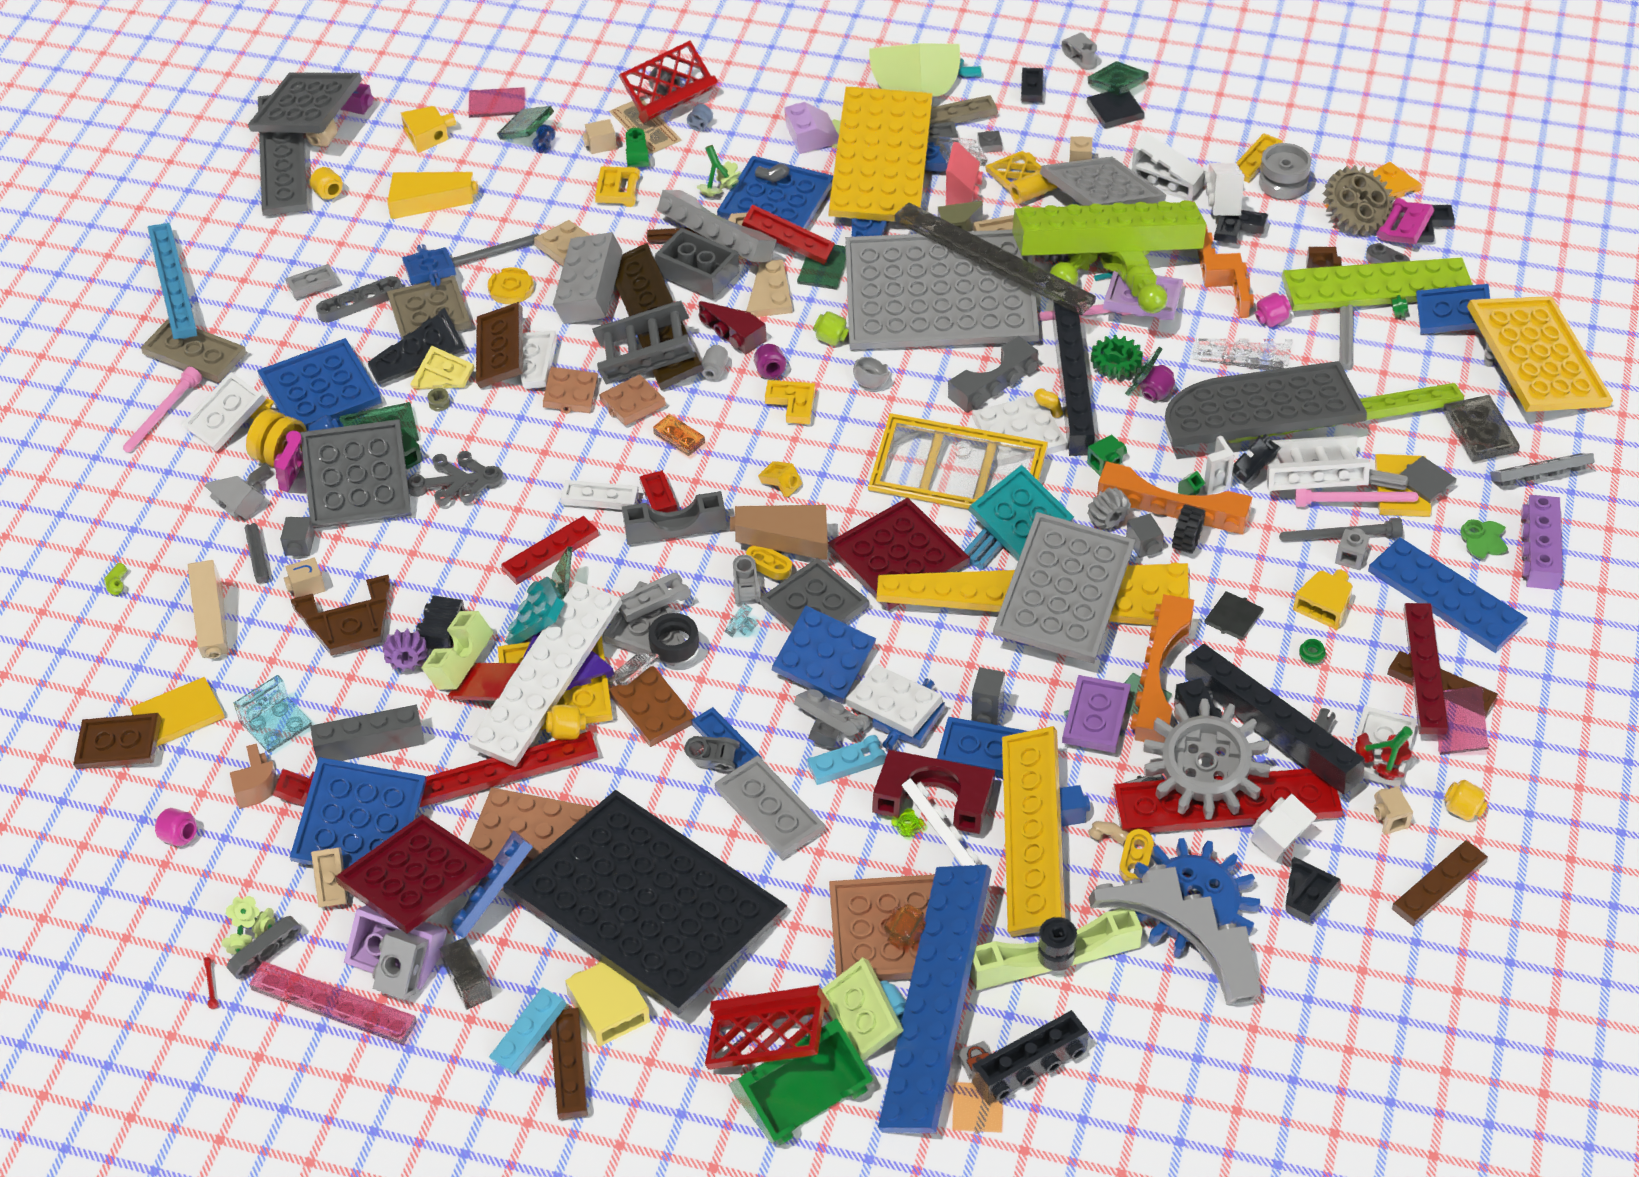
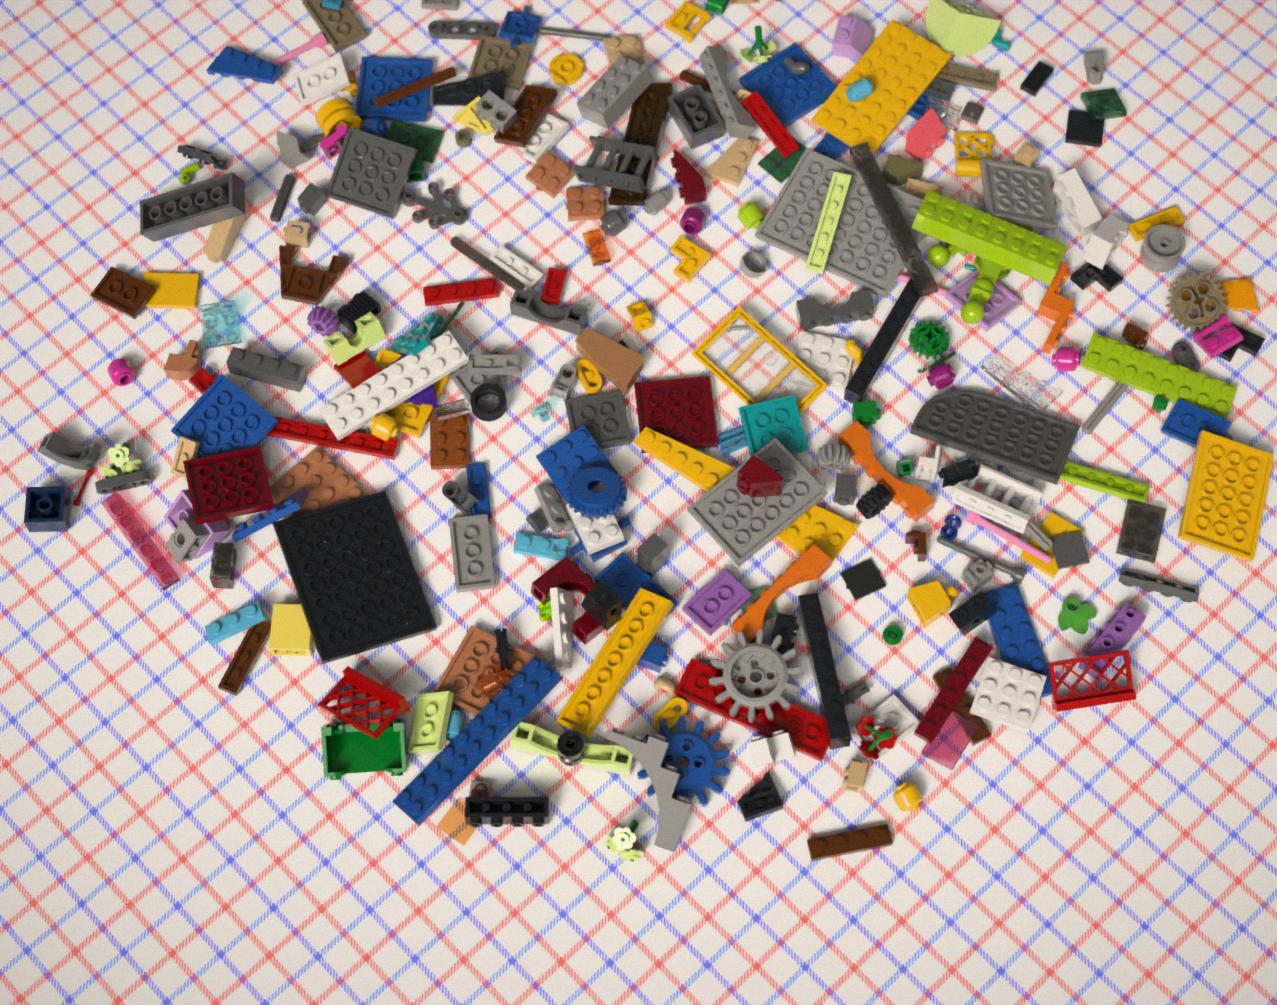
camera: 30 degrees right, 15 degrees up
none -> dark blue brick [23,486,71,532]
none -> dark grey arch [37,432,102,470]
none -> dark grey brick [140,172,245,242]
none -> black hinge [177,144,228,170]
none -> blue wing [206,45,284,84]
none -> reddish brown axle [373,66,456,108]
none -> clear smoke axle [450,236,525,290]
none -> light grey brick [475,90,517,133]
none -> black pin [494,628,513,671]
none -> blue gear [565,465,627,519]
none -> black torso [581,582,622,631]
none -> dark grey head [600,209,628,236]
none -> yellowish green plant [606,820,644,862]
none -> dark red slope [736,455,784,498]
none -> yellowish green plate [805,171,852,275]
none -> medium azure brick [845,78,873,103]
none -> reddish brown bracket [905,530,927,562]
none -> clear blue bush [940,514,962,540]
none -> black brick [948,591,996,636]
none -> white plate [970,657,1047,733]
none -> red fence [1048,650,1137,712]

